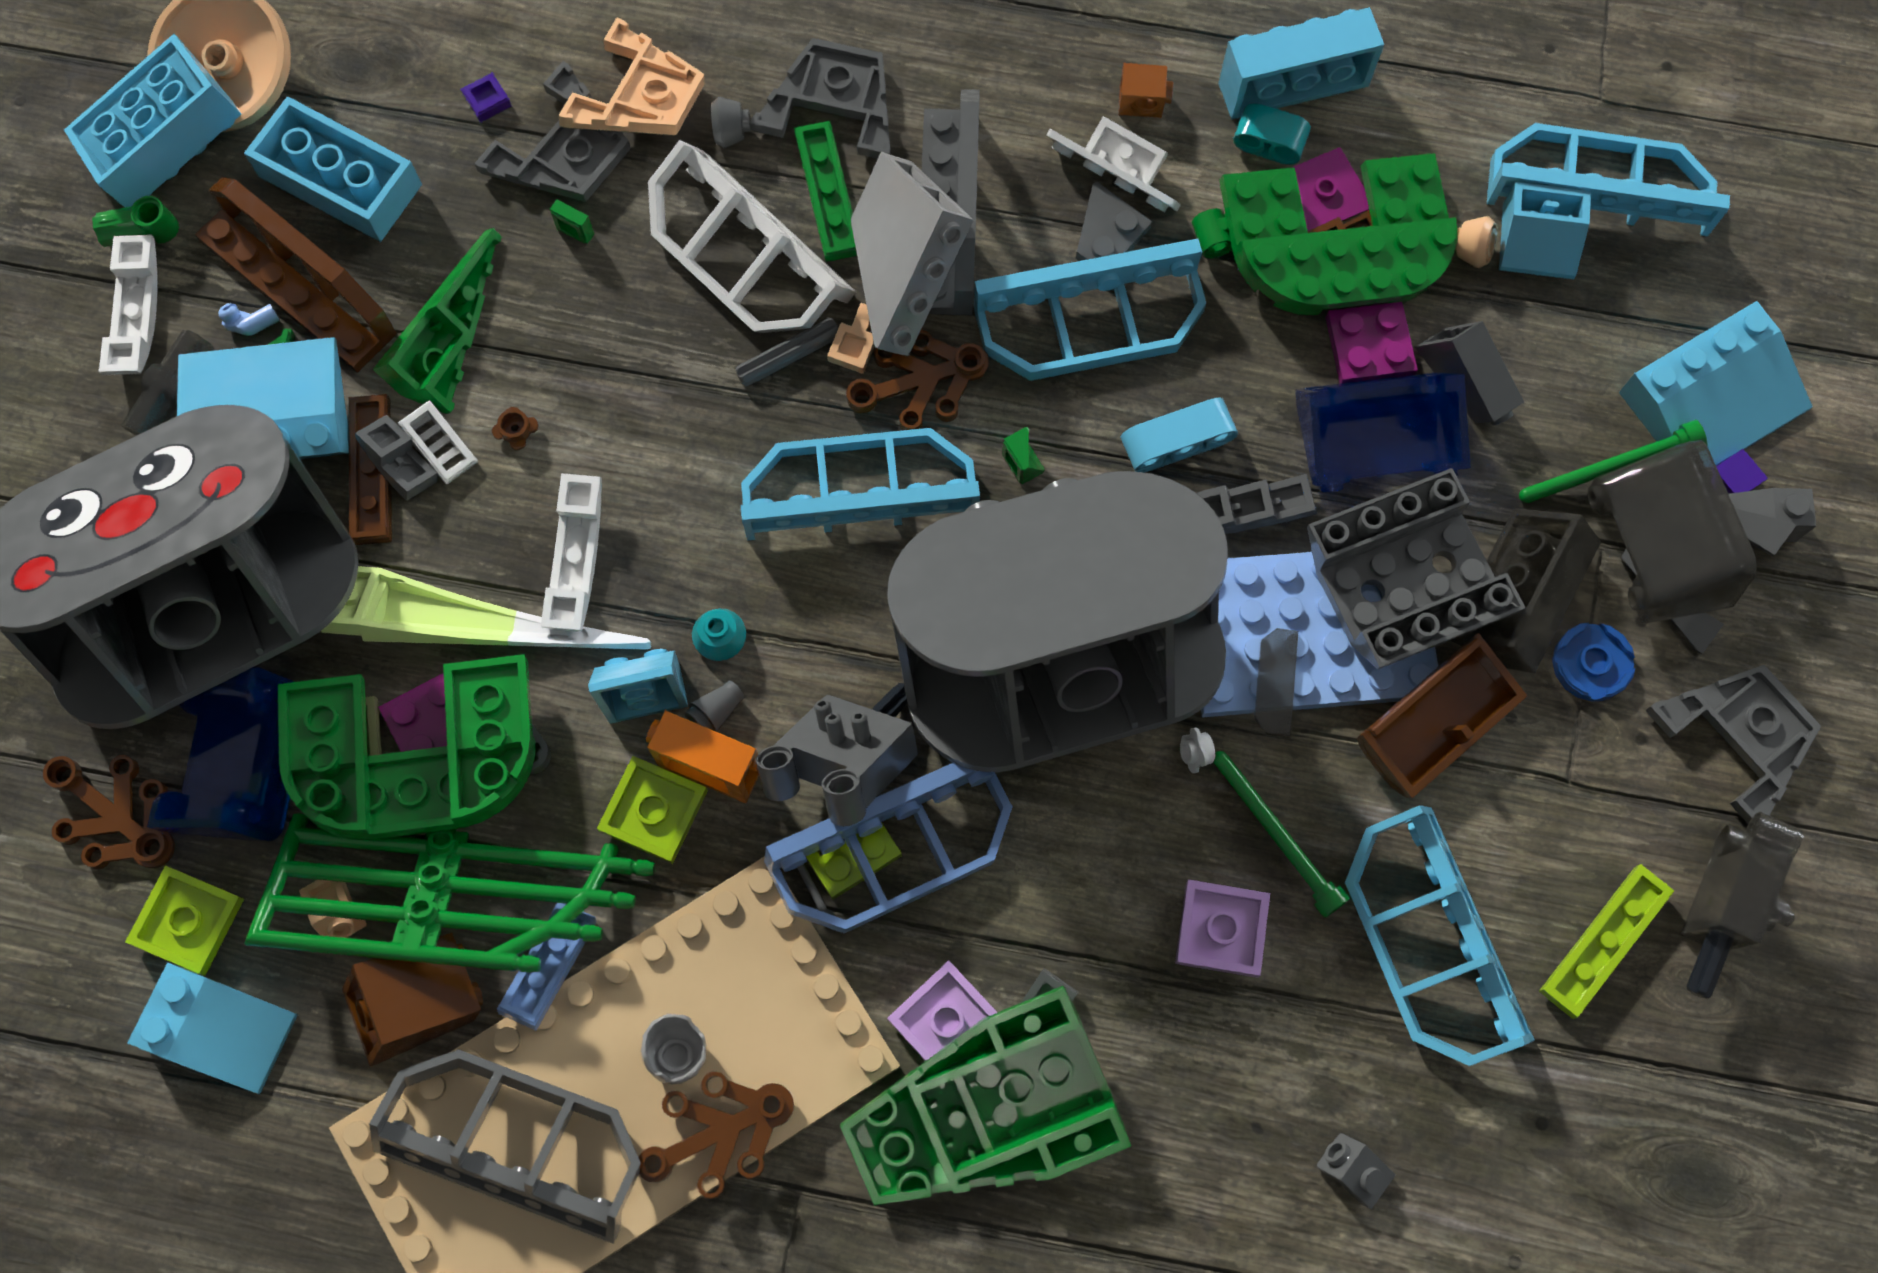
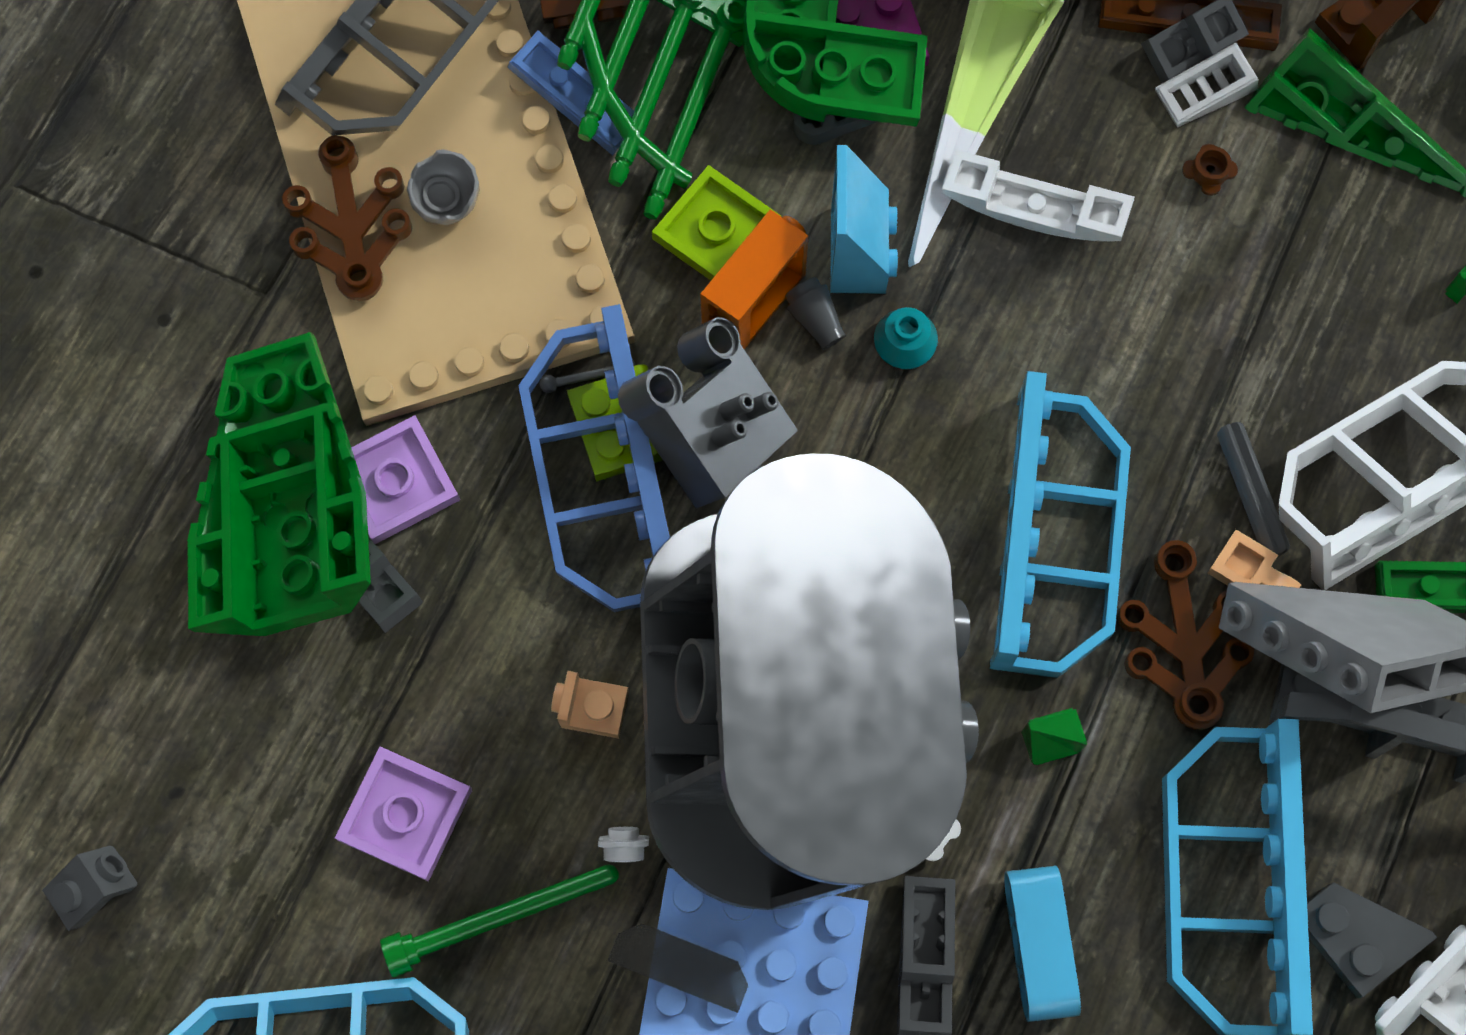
camera: 105 degrees right, 0 degrees up
none -> light nougat bracket [551,671,629,739]

